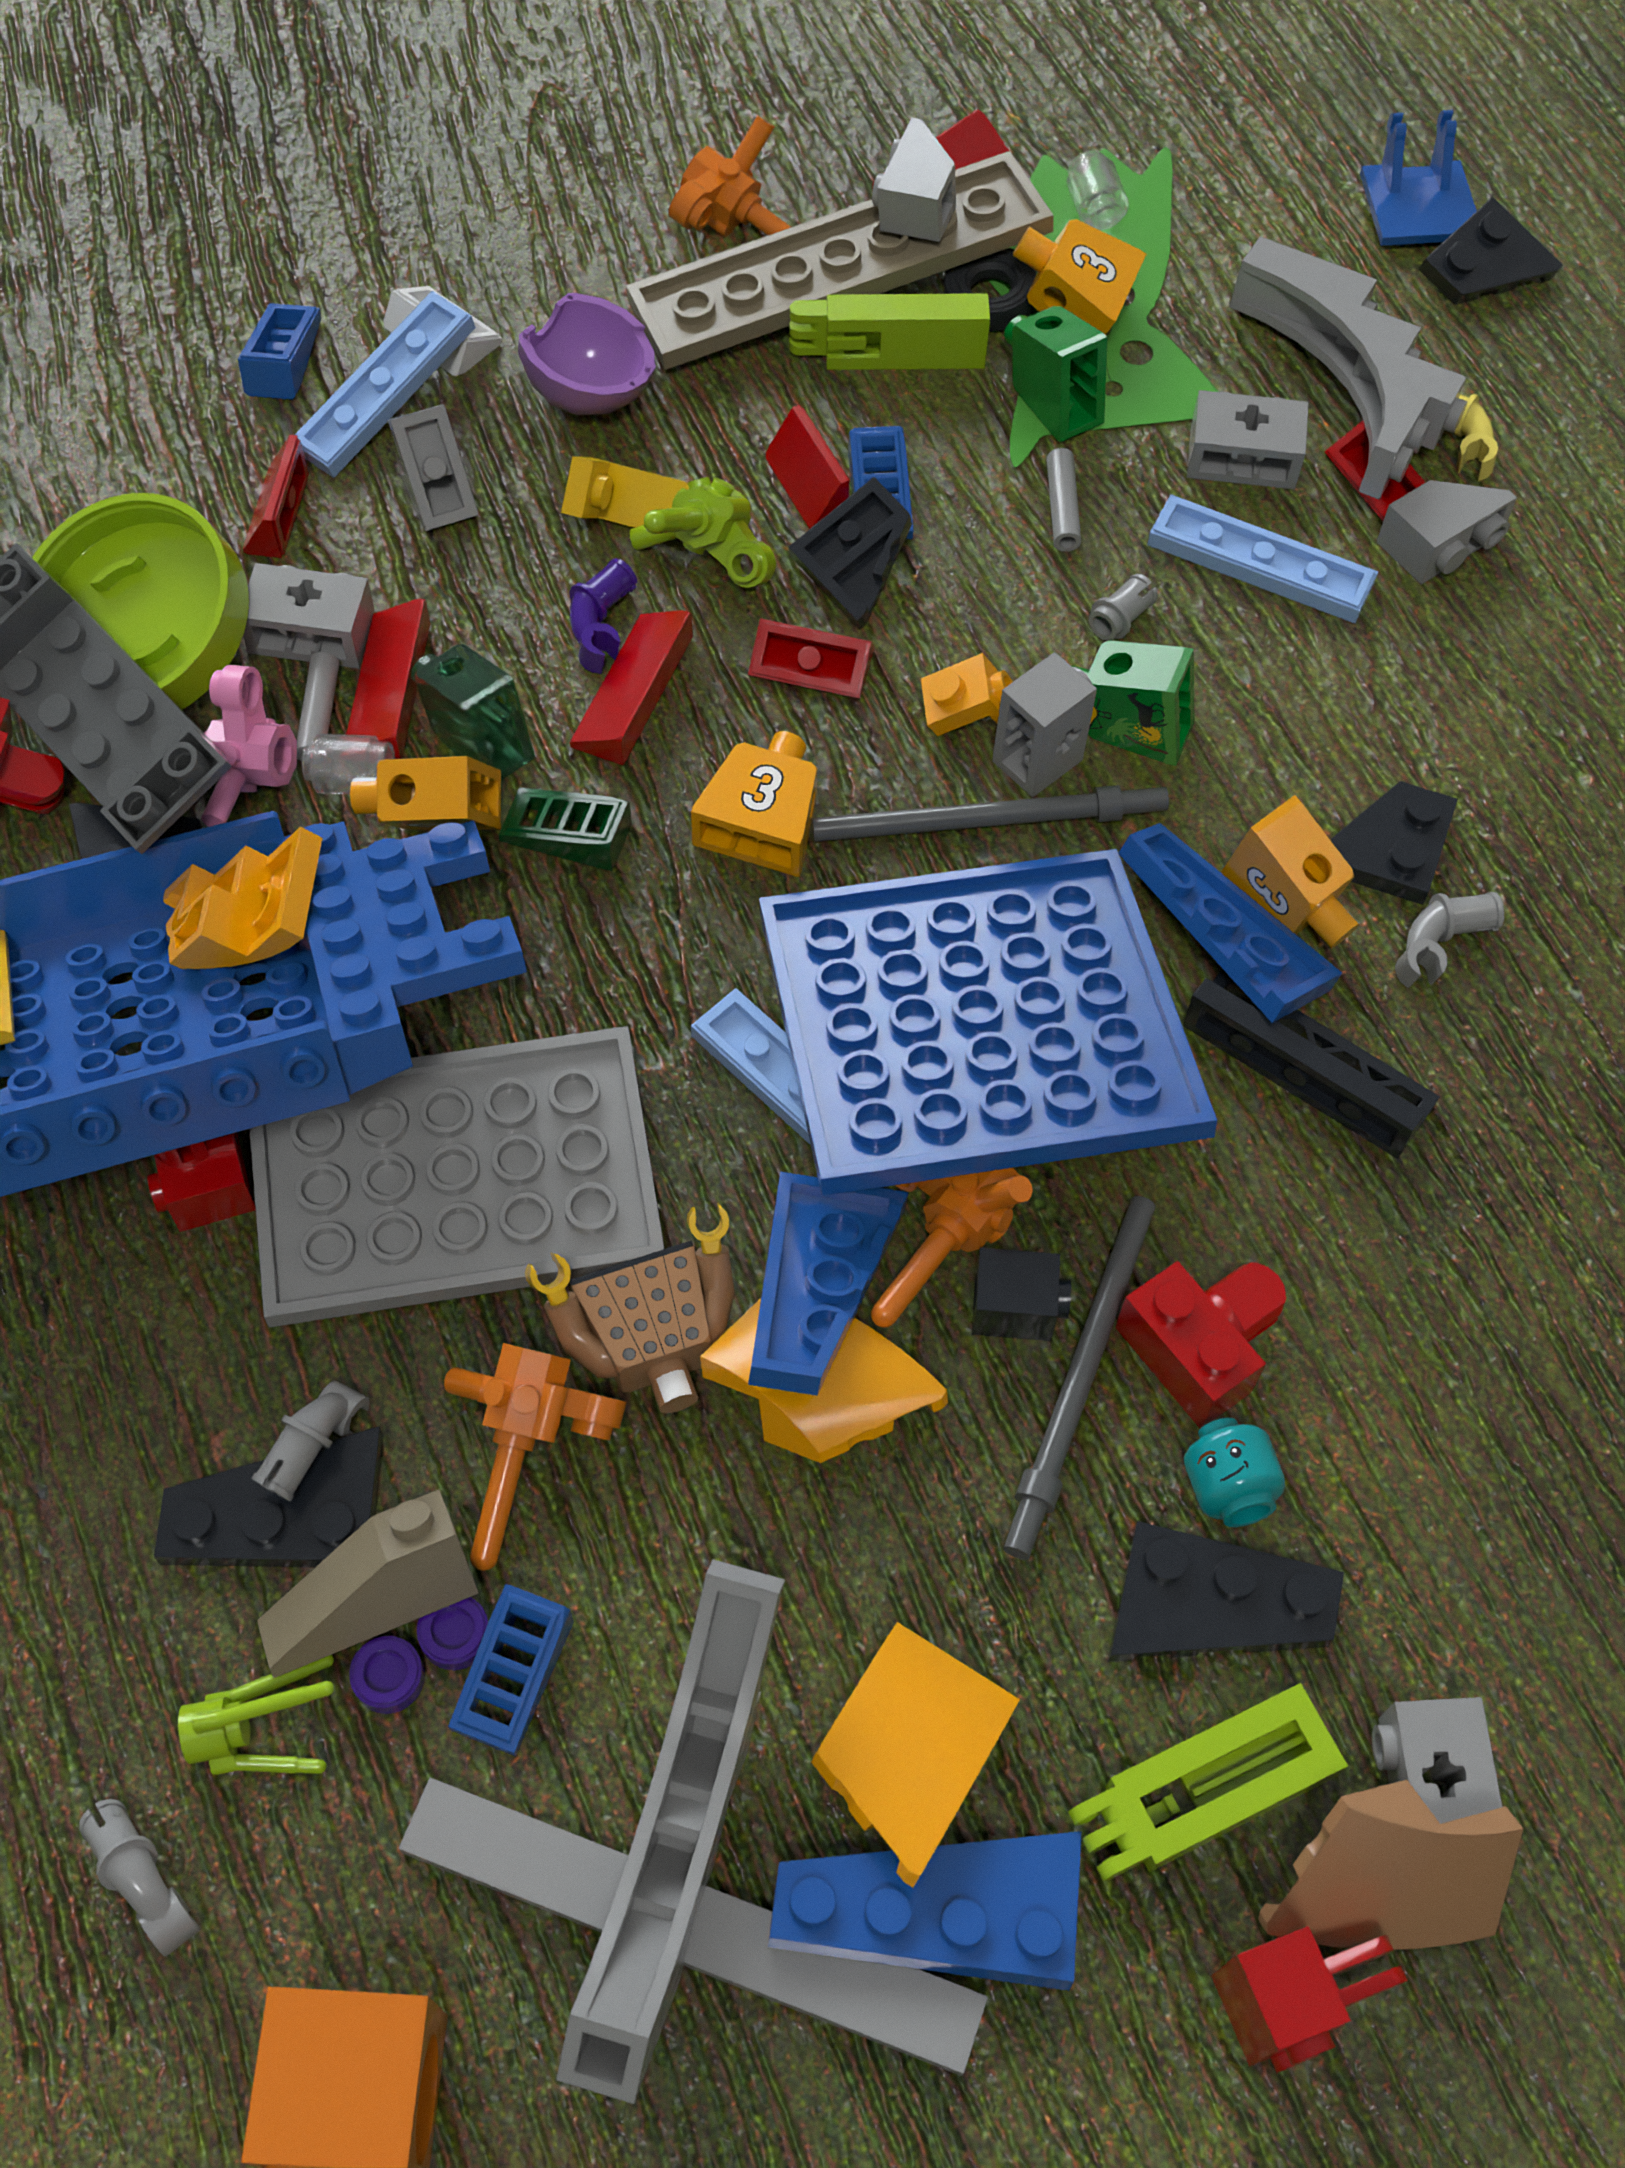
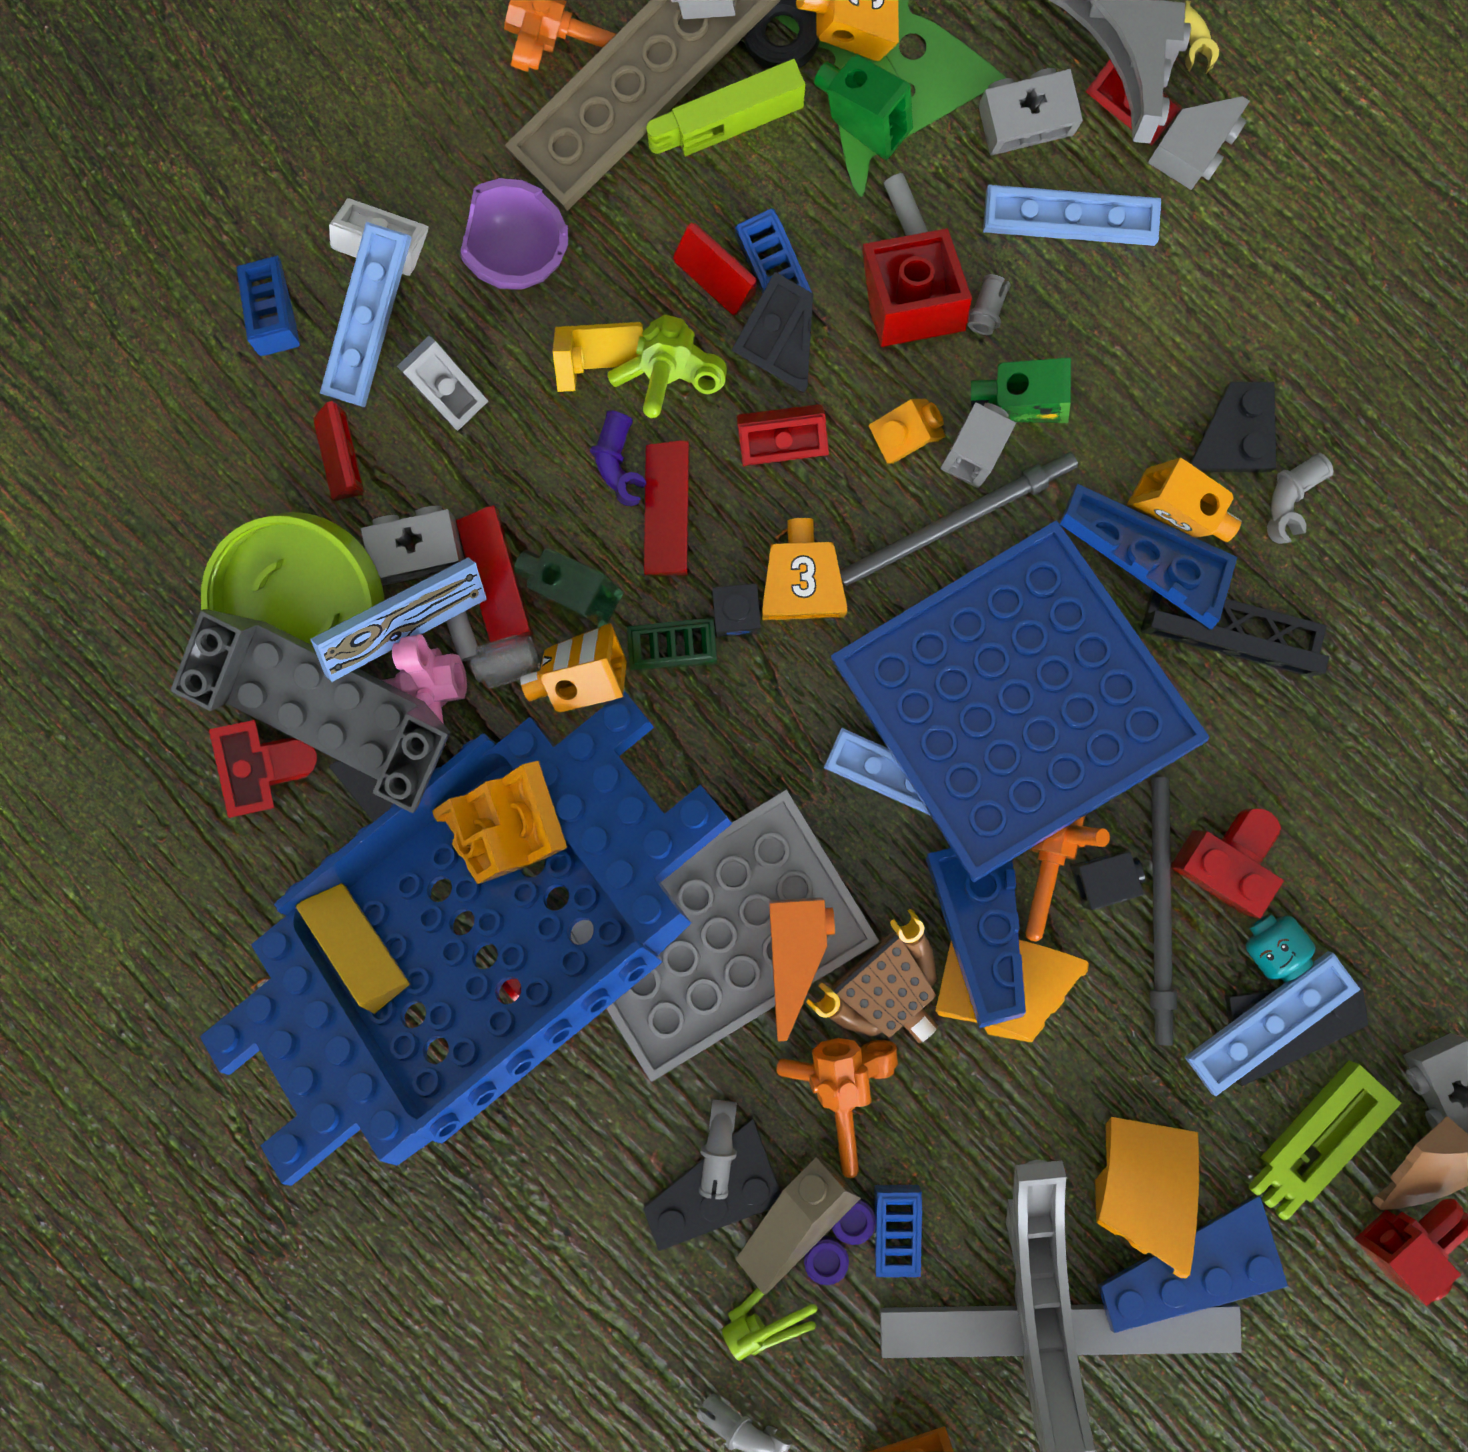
camera: 15 degrees left, 25 degrees up
none -> light blue tile [311,558,487,682]
none -> black brick [712,584,761,638]
none -> orange slope [769,898,835,1042]
none -> red slope [862,228,972,347]
none -> light blue tile [1185,951,1361,1096]

